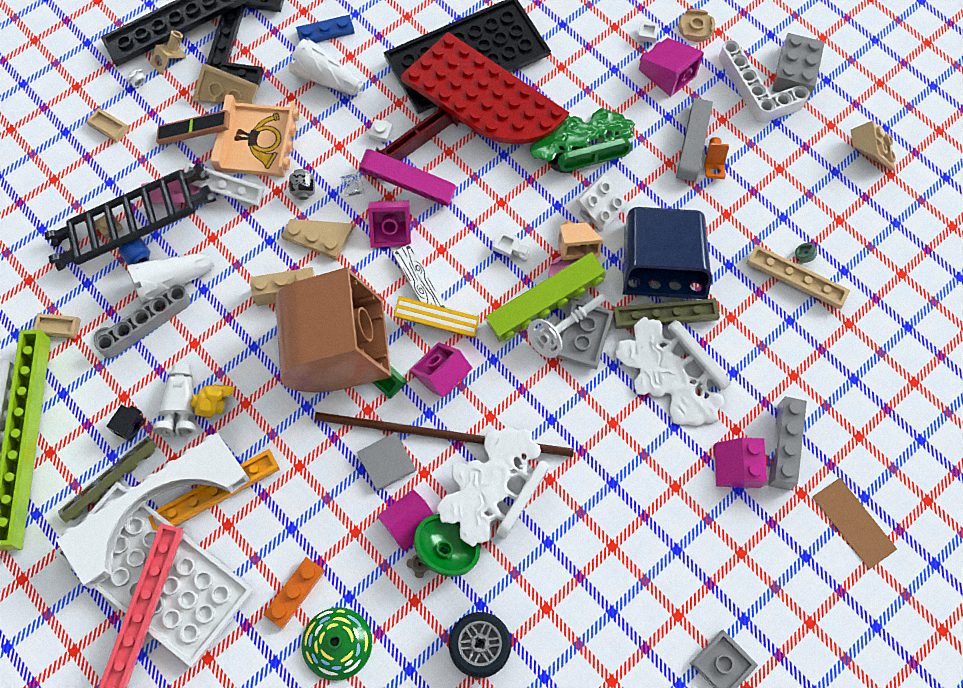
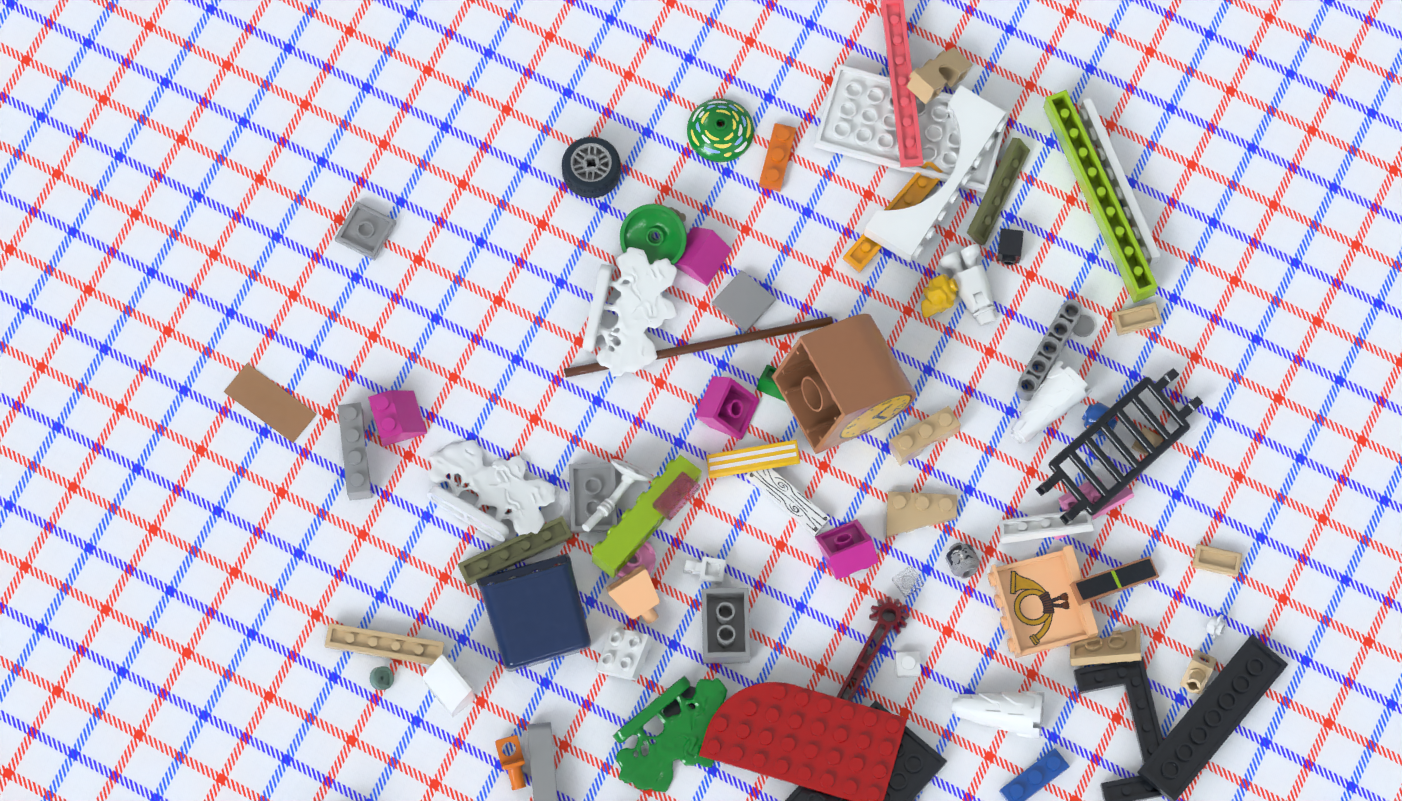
camera: 160 degrees right, 5 degrees up
dark pink beam [359,149,457,206] -> none
none -> white slope [422,654,475,717]
none -> clear pink plate [652,471,700,521]
none -> light grey brick [701,588,750,664]
none -> tan arch [906,47,973,105]

